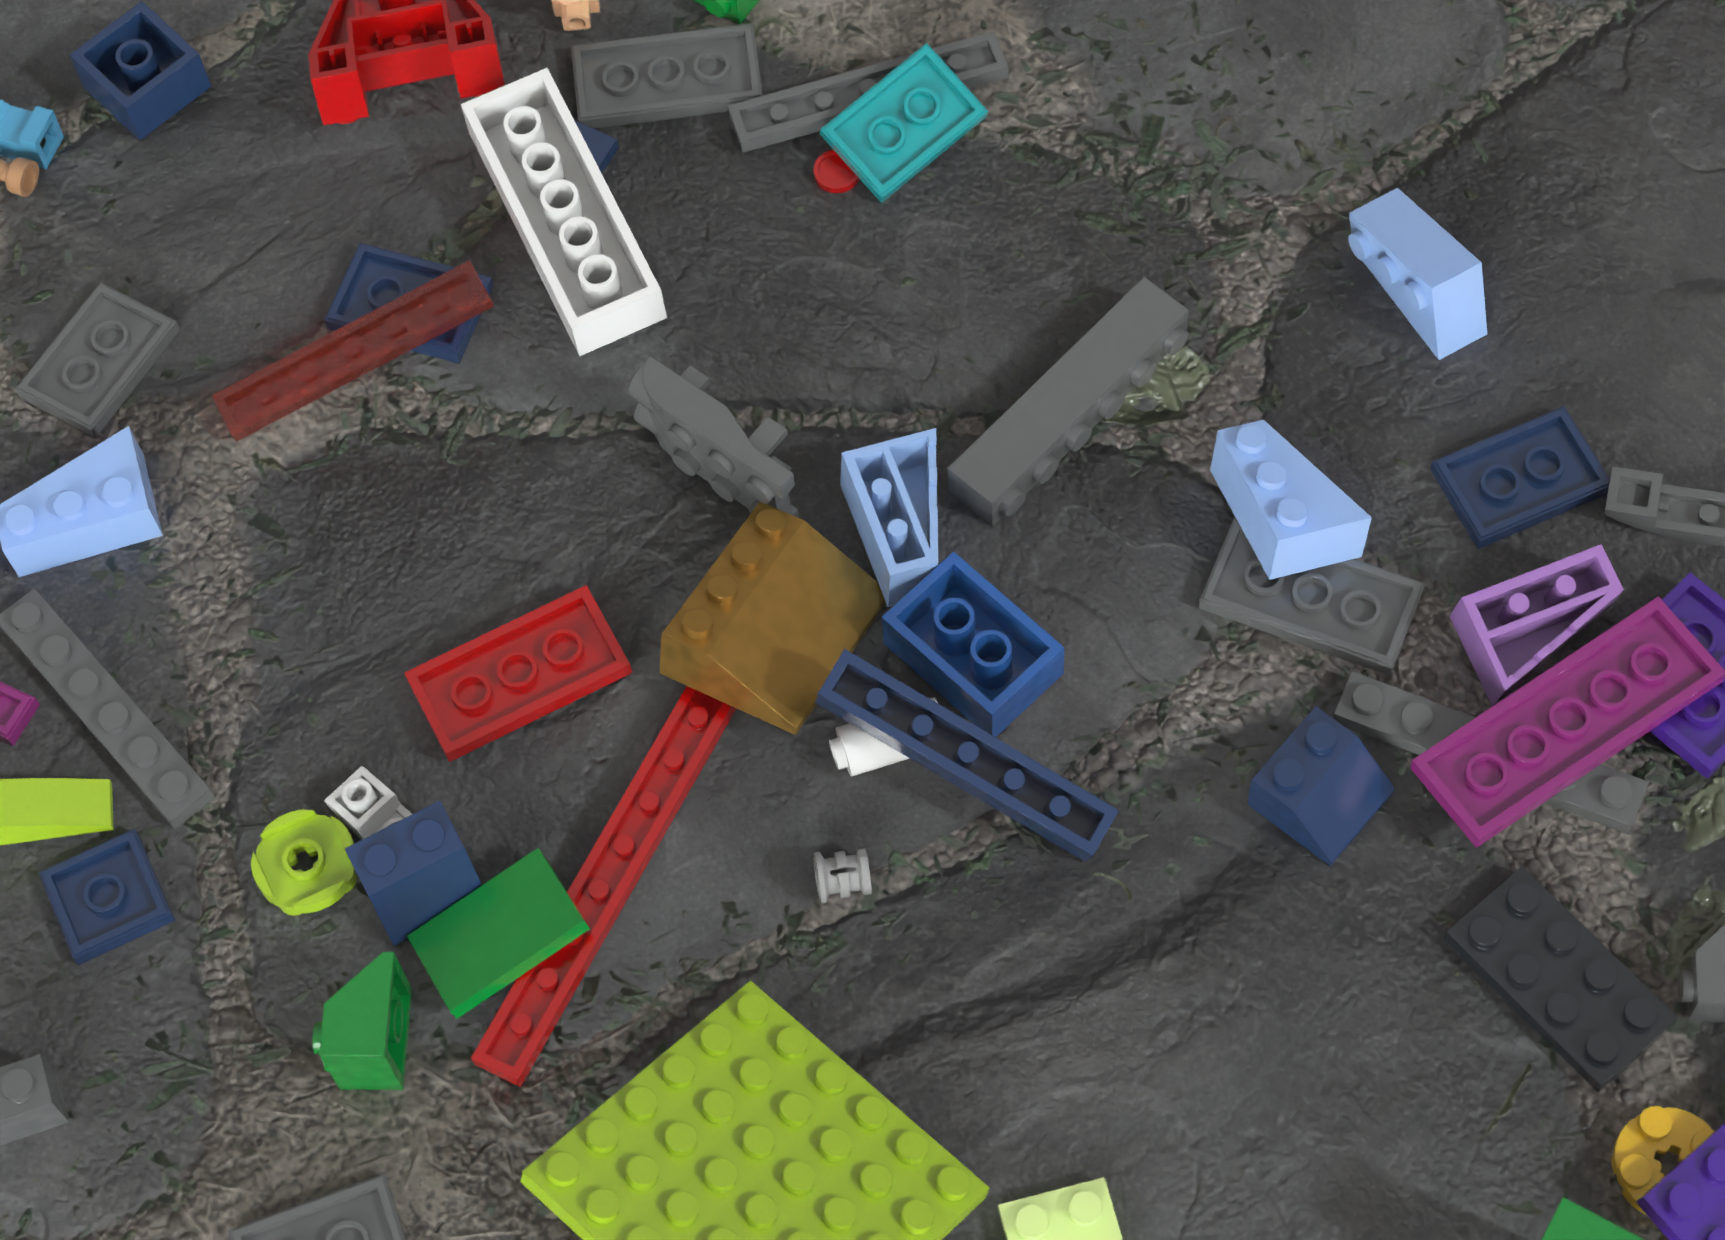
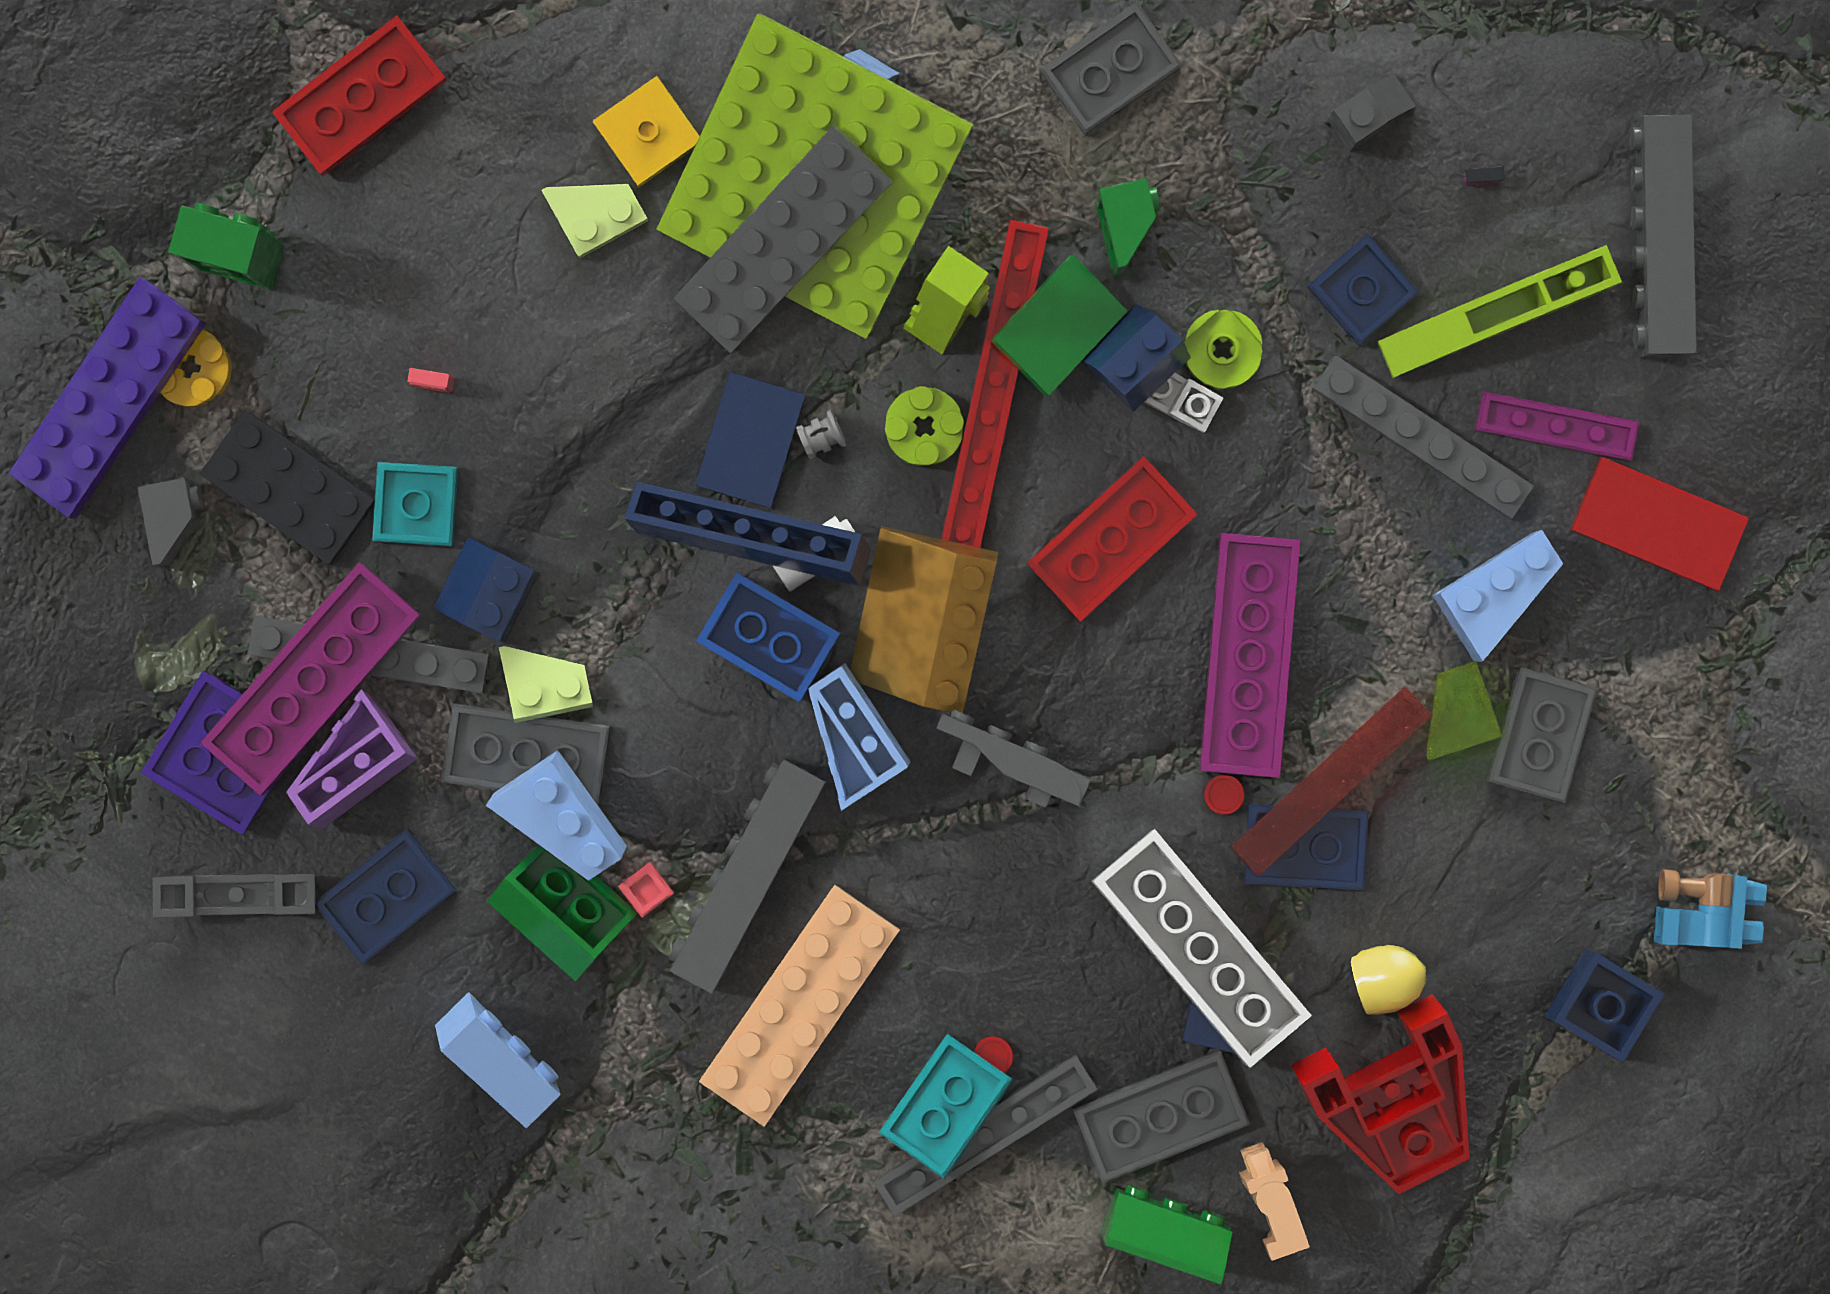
camera: 165 degrees right, 25 degrees up
none -> teal tile [372,462,458,547]
none -> coral tile [407,368,455,393]
none -> green slope [487,845,638,982]
none -> yellowish green wing [499,646,593,723]
none -> coral tile [618,862,674,917]
none -> dark grey plate [673,124,893,353]
none -> dark blue tile [695,372,806,509]
none -> light nougat plate [699,884,900,1127]
none -> lime plate [885,386,964,466]
none -> lime wedge [903,246,991,354]
none -> magenta plate [1199,533,1301,778]
none -> red piece [1204,775,1244,814]
none -> light yellow piece [1351,945,1426,1015]
none -> clear neon green wing [1426,661,1502,760]

